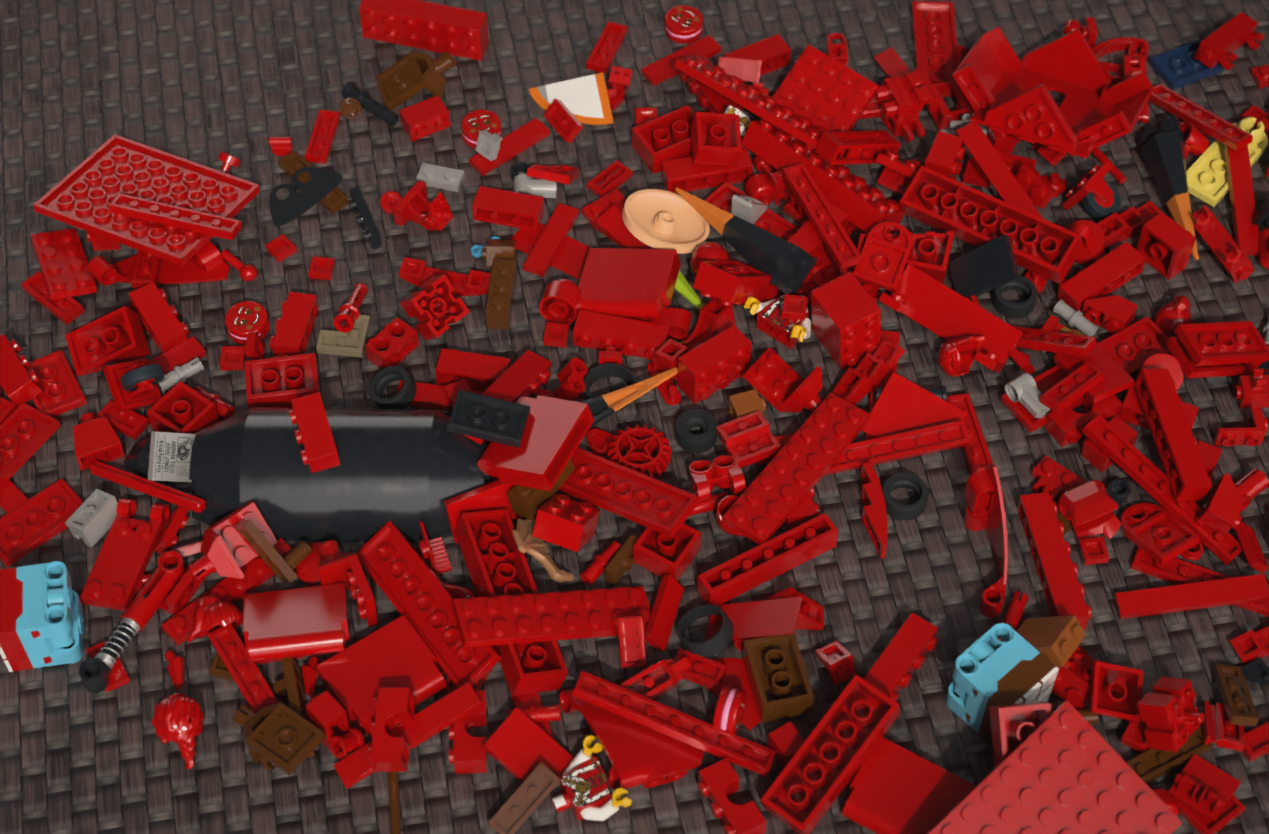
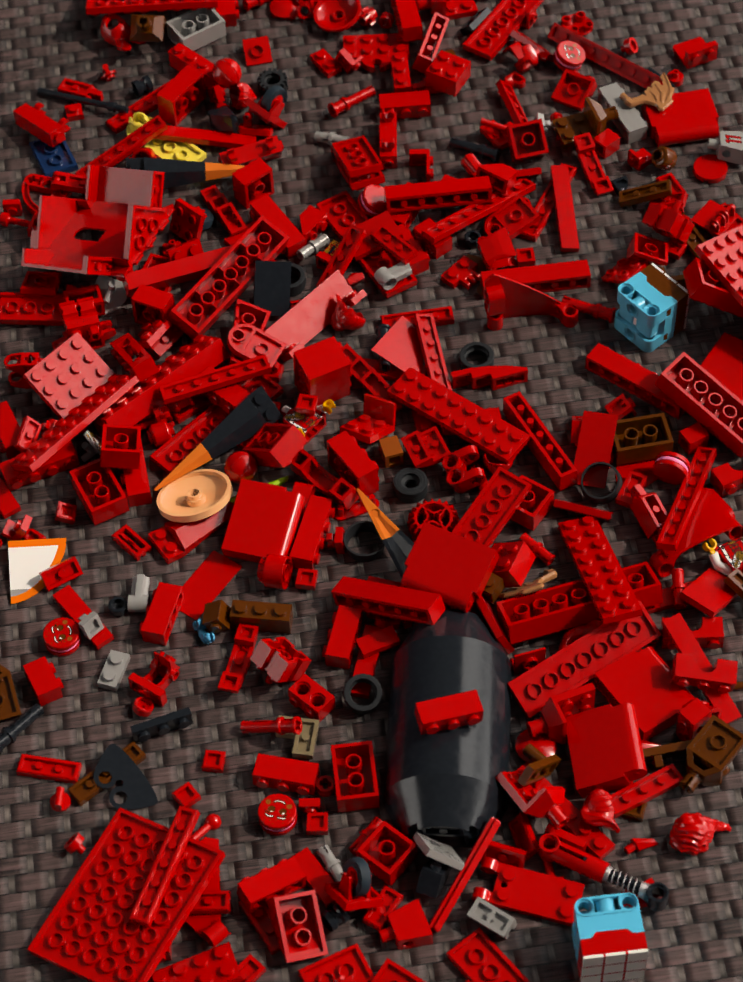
camera: 85 degrees left, 0 degrees up
reddish brown plate [339,98,361,119] -> none
black tile [447,390,531,448] -> none
red tile [523,203,579,277] -> none
red tile [526,164,580,185] -> none
red axle [555,358,588,401] -> none
reddish brown plate [604,534,639,587] -> none
red plate [617,615,648,668] -> none
light grey slope [731,194,768,225] -> none
red tile [874,47,912,79] -> none
dark orange brick [1016,615,1086,668] -> none
red tile [1066,220,1106,264] -> none
red hair [1154,295,1191,338] -> none

